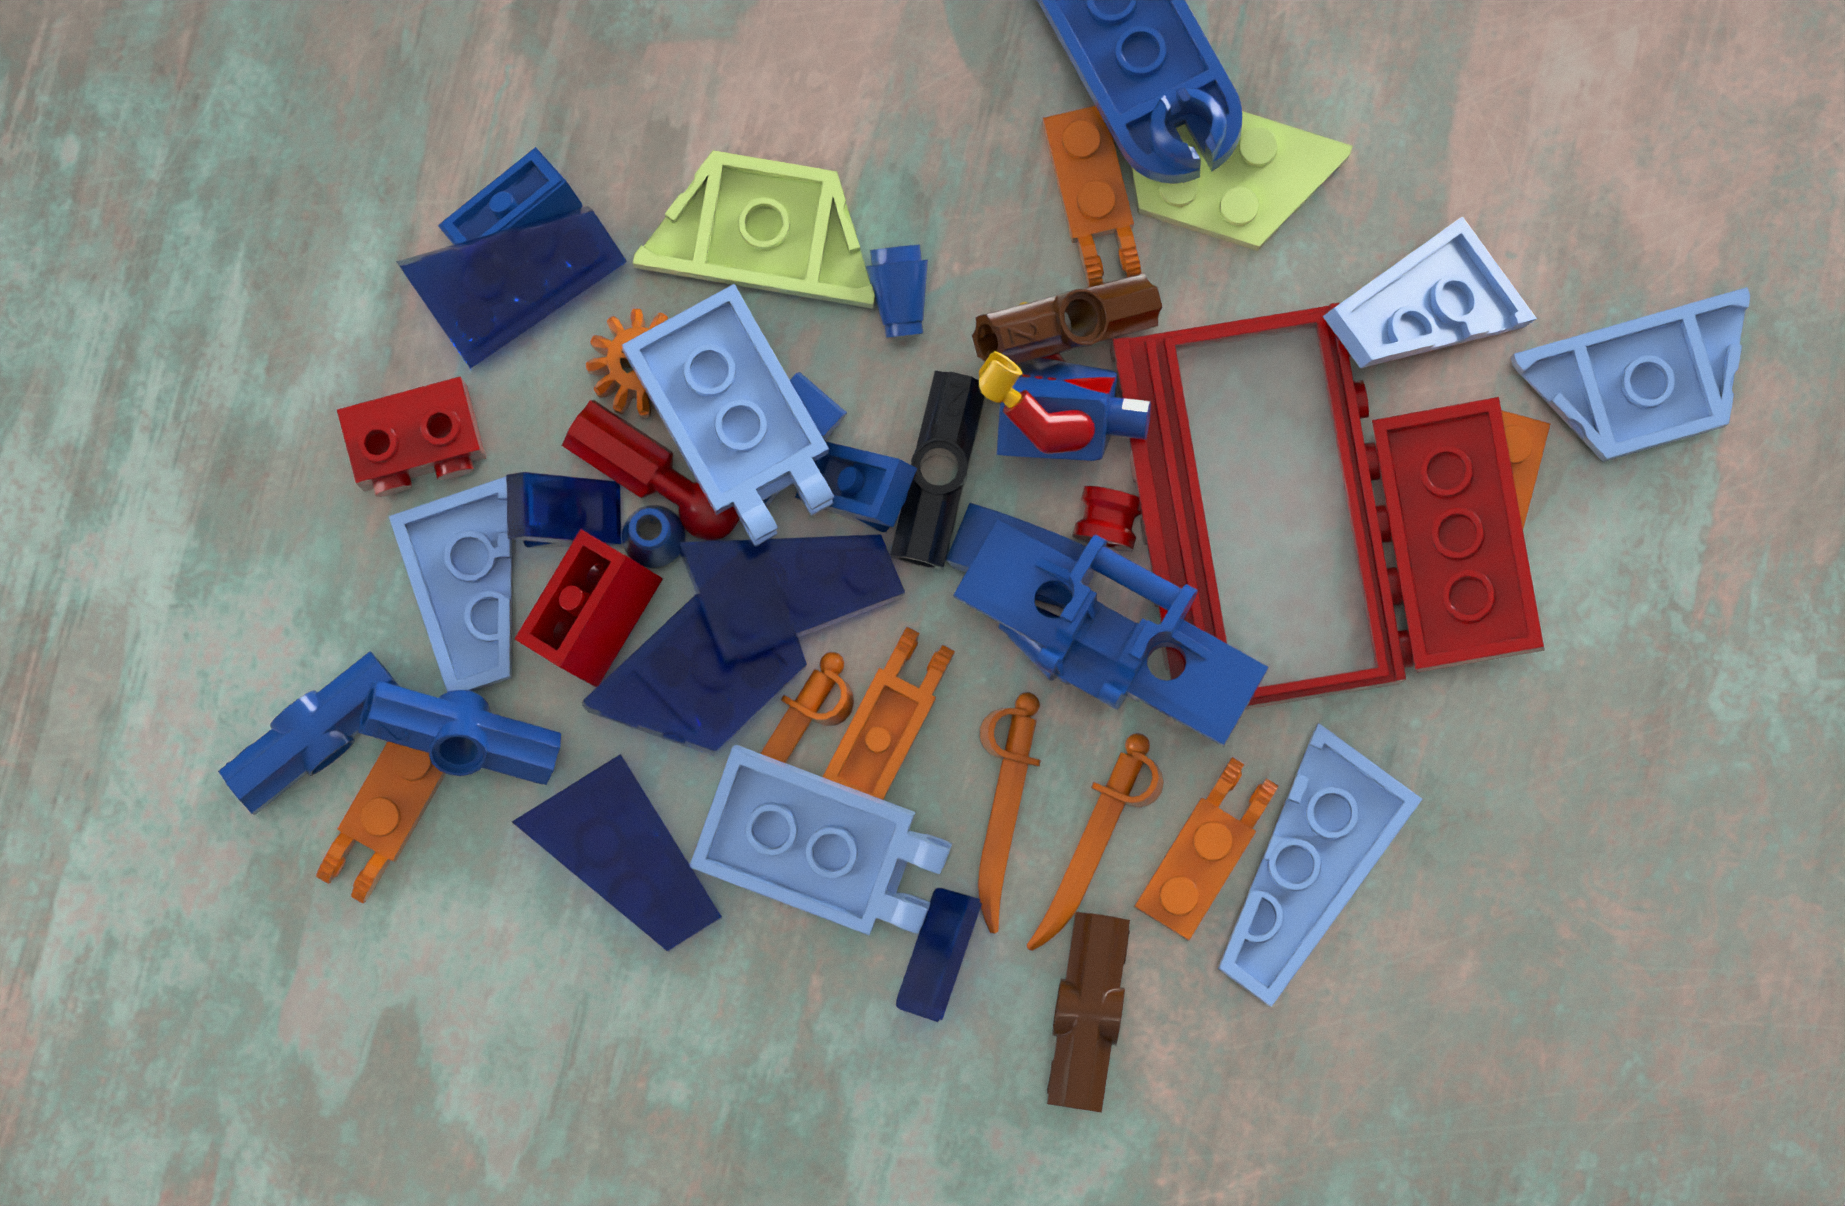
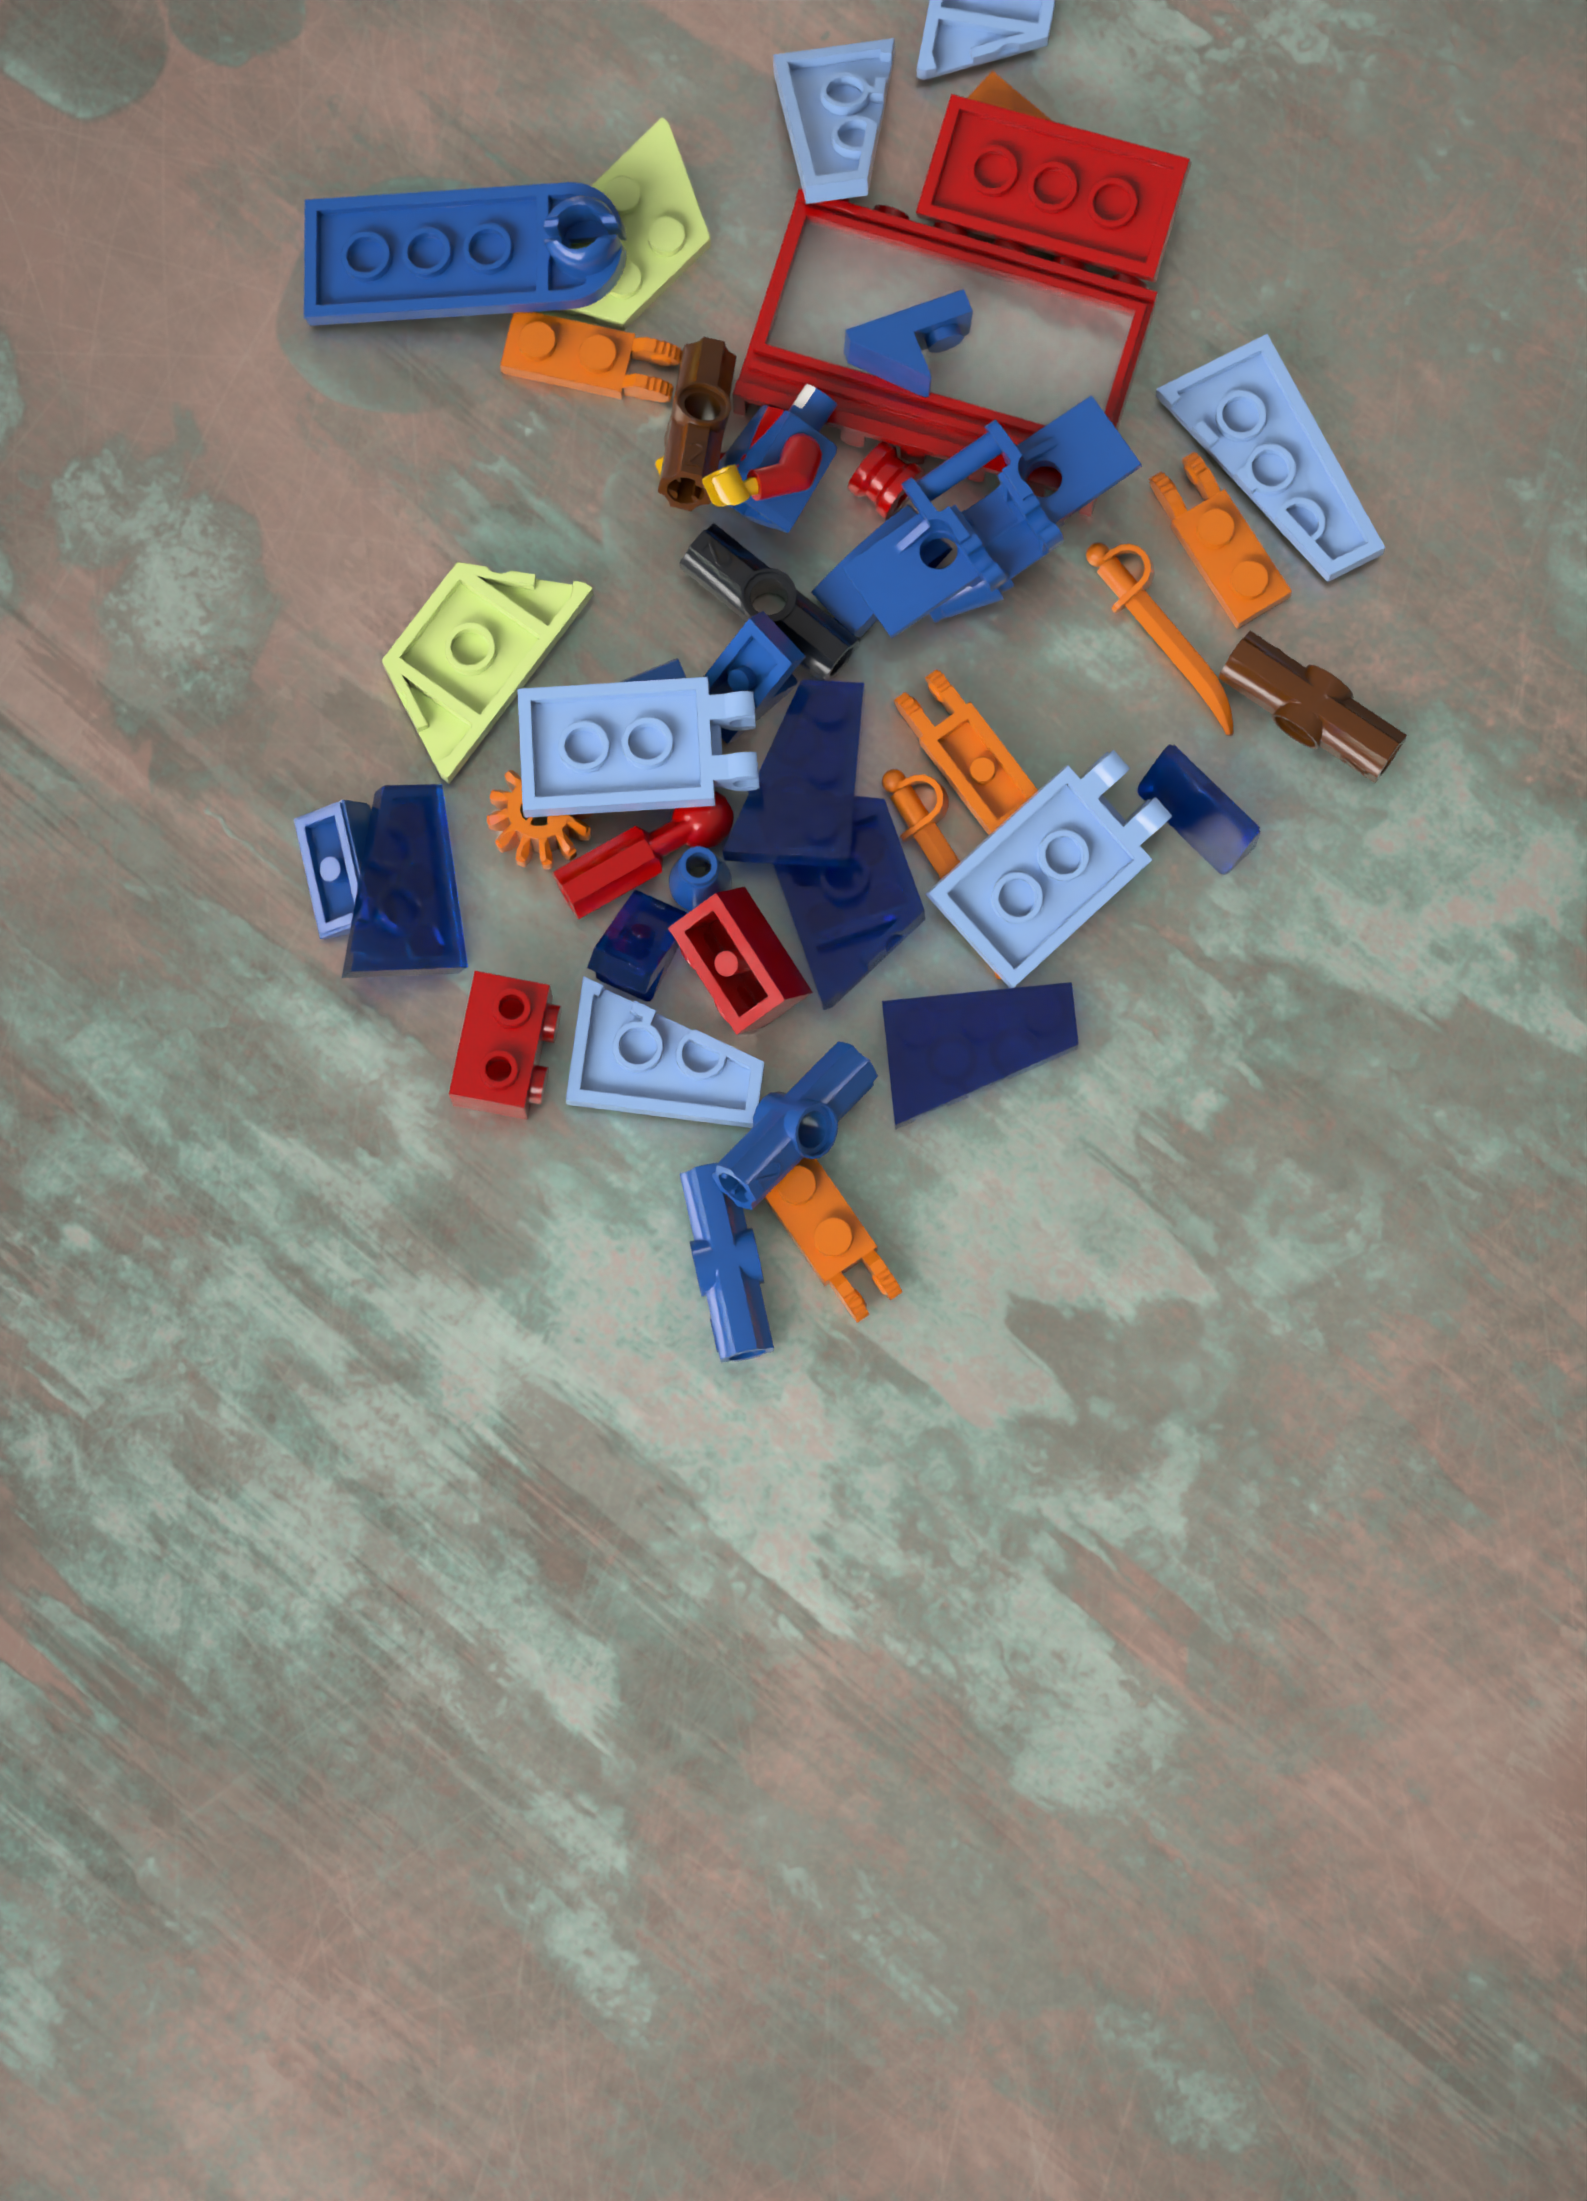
camera: 60 degrees left, 5 degrees down
blue cone [865,245,928,338] -> none
orange sword [978,692,1041,934] -> none
none -> blue slope [844,289,973,397]

